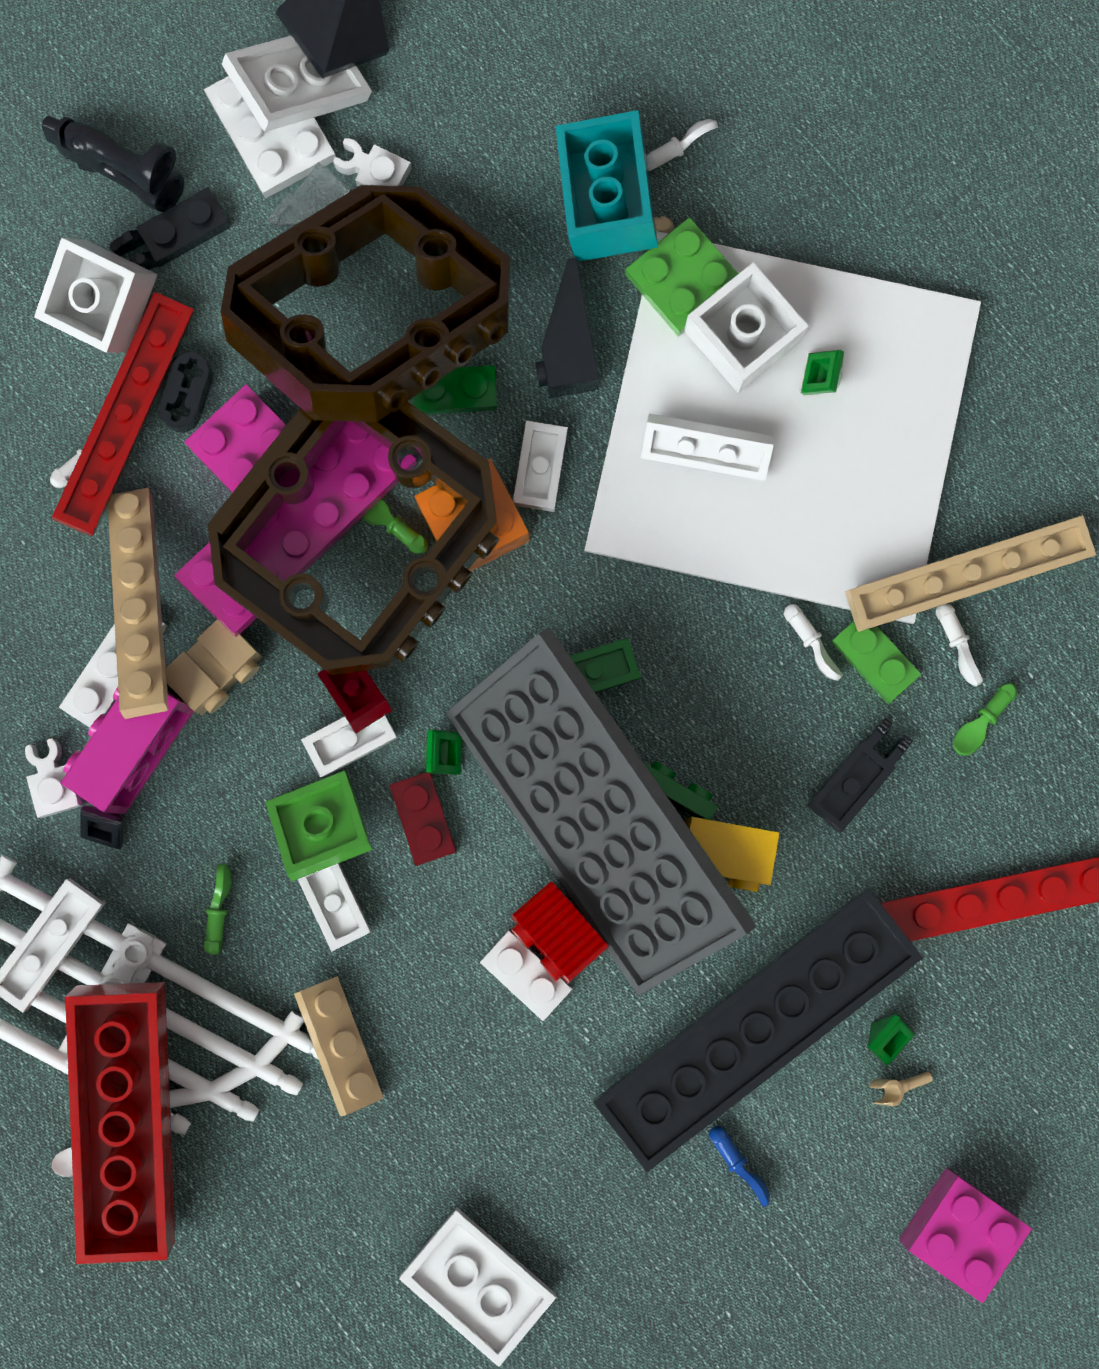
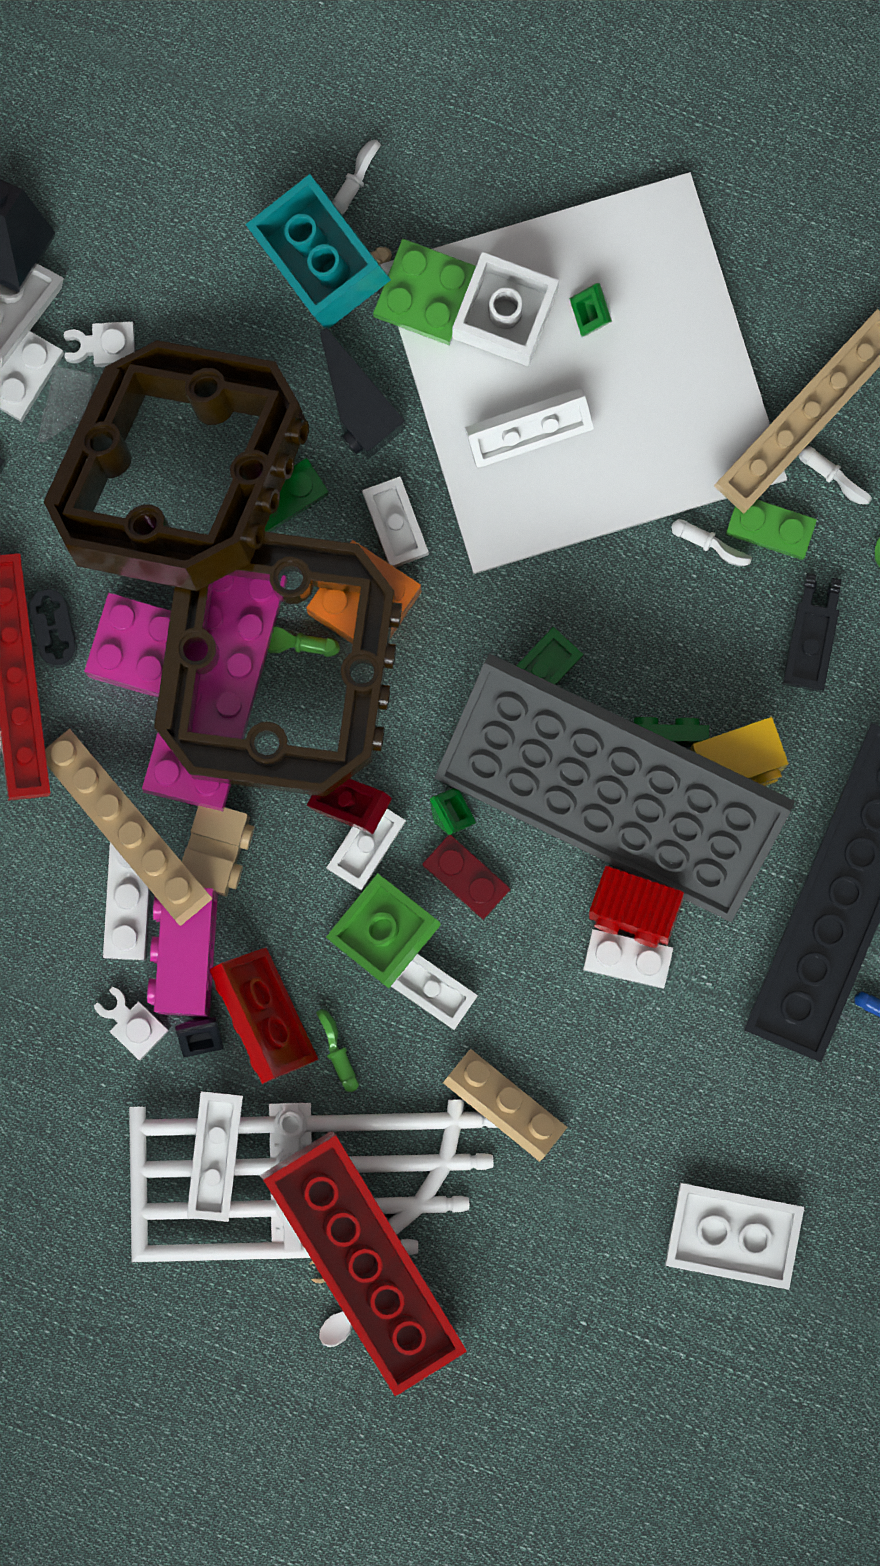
camera: 30 degrees left, 0 degrees up
none -> red plate [209,947,319,1084]

